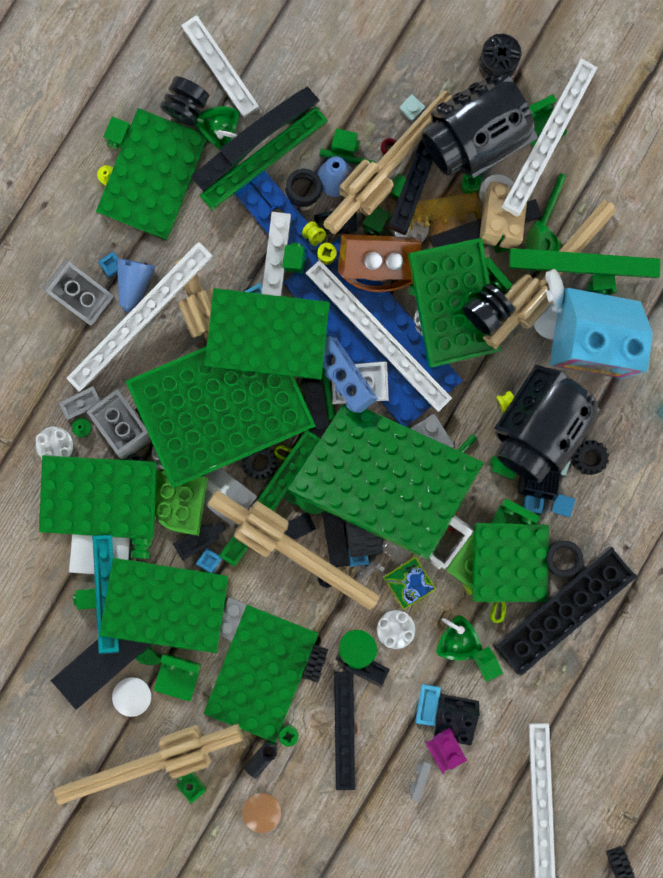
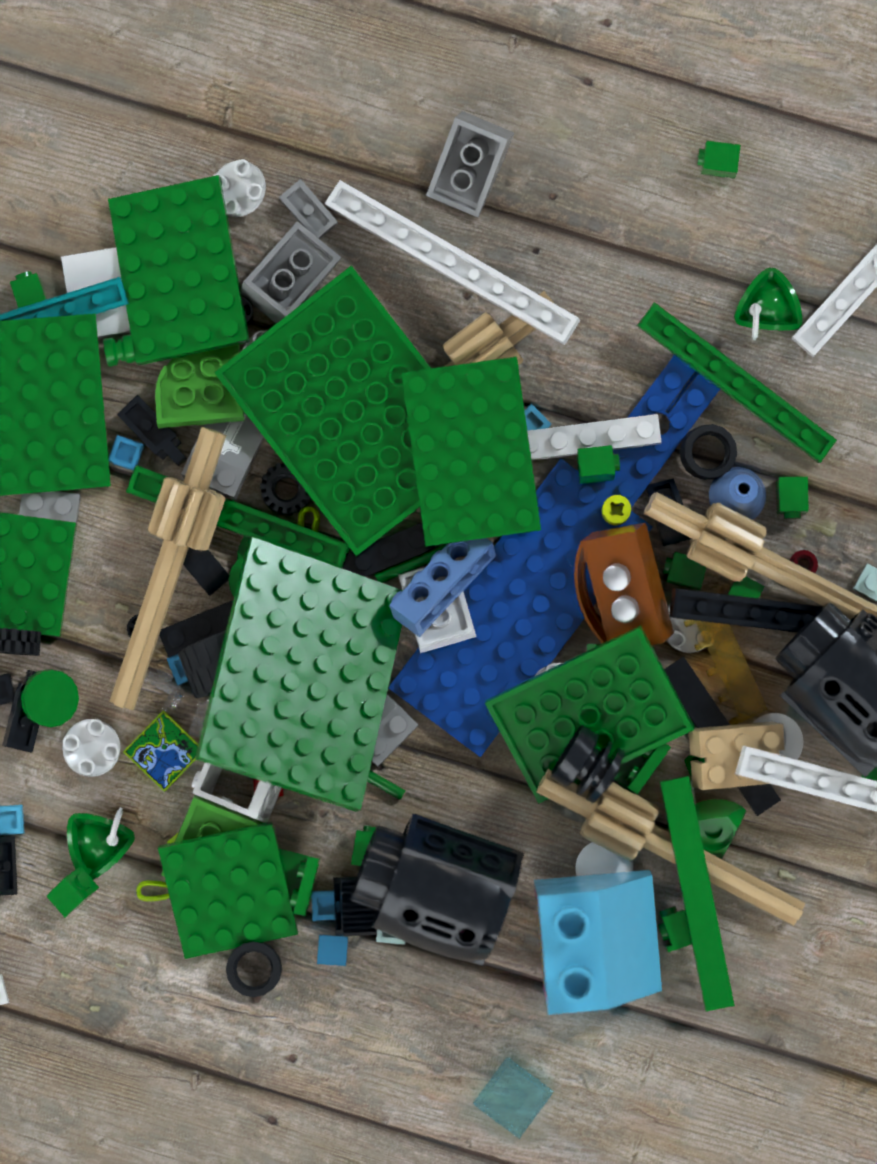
camera: 80 degrees right, 0 degrees up
green tile [72,418,92,438] -> none
green plate [96,108,208,241] -> none
neon yellow tile [97,165,113,185] -> none
dark azure tile [98,251,118,278] -> none
medium blue cone [117,258,156,312] -> none
black wheel [160,76,210,126] -> none
black slope [191,86,320,192] -> none
neon yellow wheel [302,221,326,246] -> none
white plate [306,260,452,412] -> none
green bar [319,149,376,165] -> none
green wheel [460,174,481,195] -> none
black tile [493,546,638,676] -> none
neon yellow wheel [495,391,514,414] -> none
green bar [540,173,566,226] -> none
white dish [546,269,564,308] -> none
black tyre [572,440,609,475] -> none

